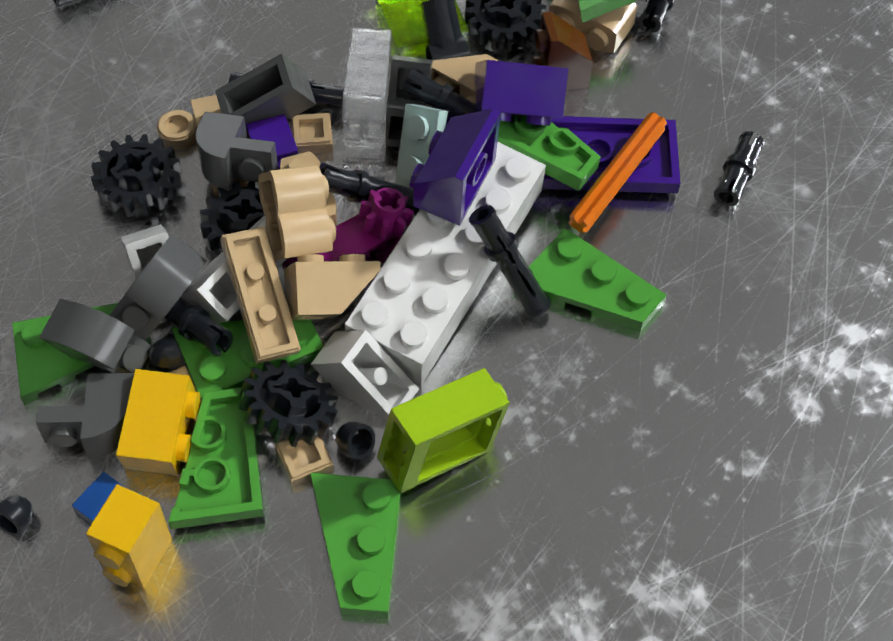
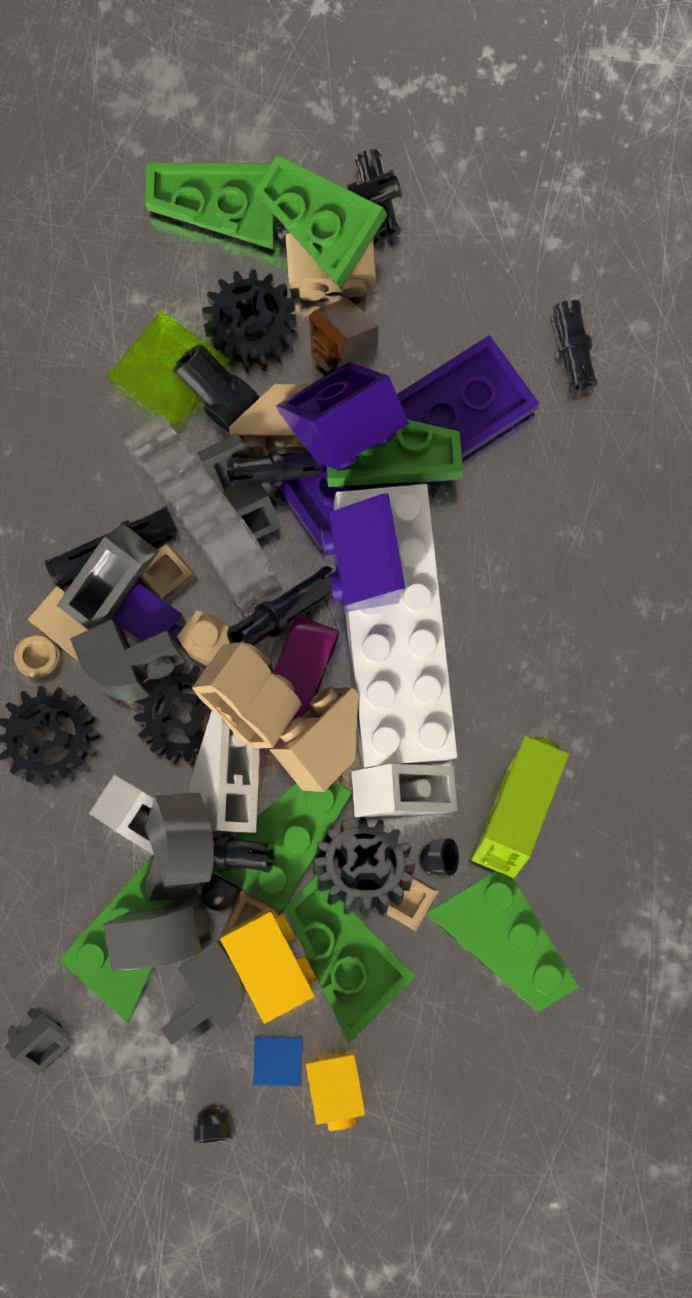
camera: 30 degrees left, 20 degrees up
tan tile [220,227,301,364] -> none
magenta gear [358,188,414,240] -> none
light aqua plate [395,104,448,189] -> none
black pin [469,205,551,317] -> none
bright green wing [529,228,667,331] -> none
orange axle [568,112,667,233] -> none

